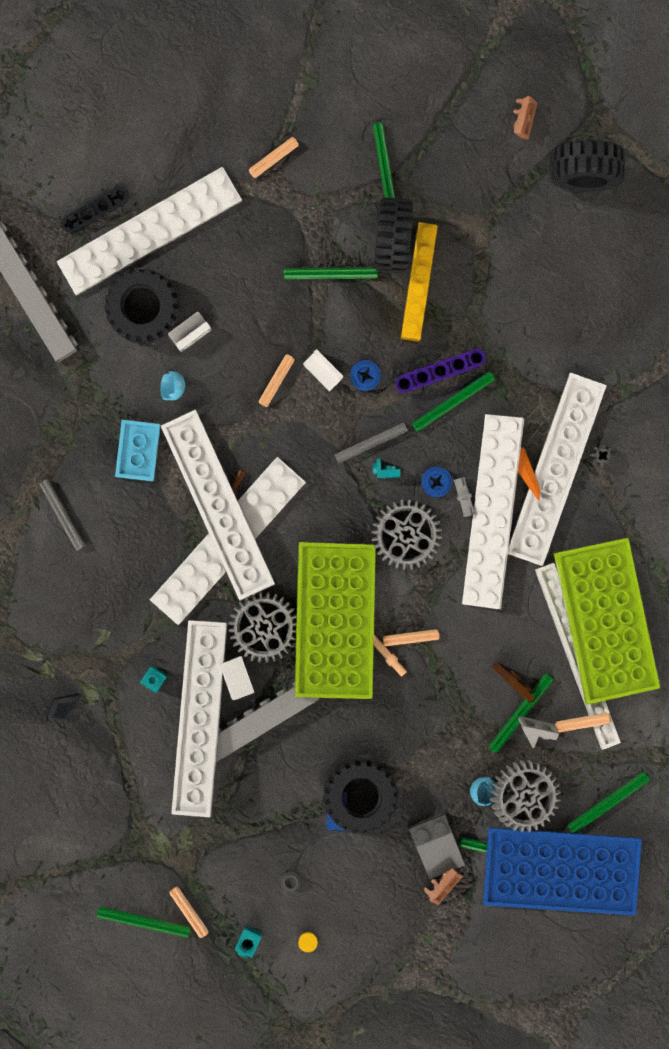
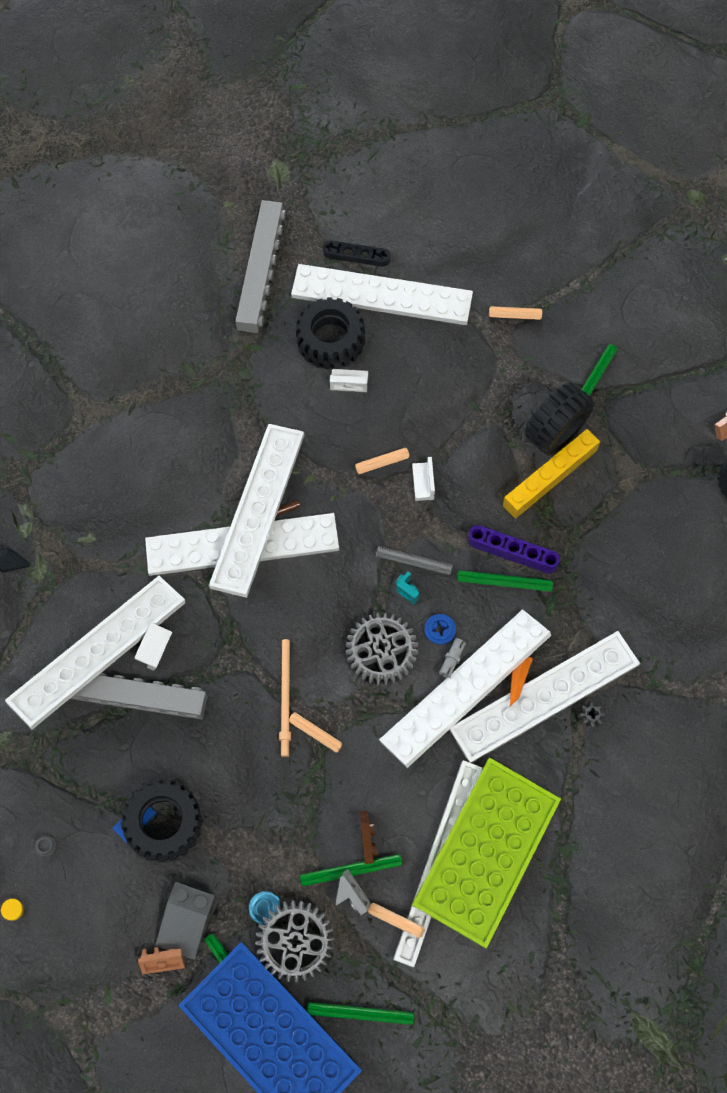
camera: 45 degrees right, 20 degrees down
light grey axle [40,479,85,550] -> none
medium azure plate [115,420,161,481] -> none
teal brick [140,665,168,693] -> none
medium azure hair [160,371,186,400] -> none
light grey gear [229,592,297,663] -> none
green axle [283,267,378,279] -> none
lime plate [295,542,376,699] -> none
blue gear [350,360,381,391] -> none

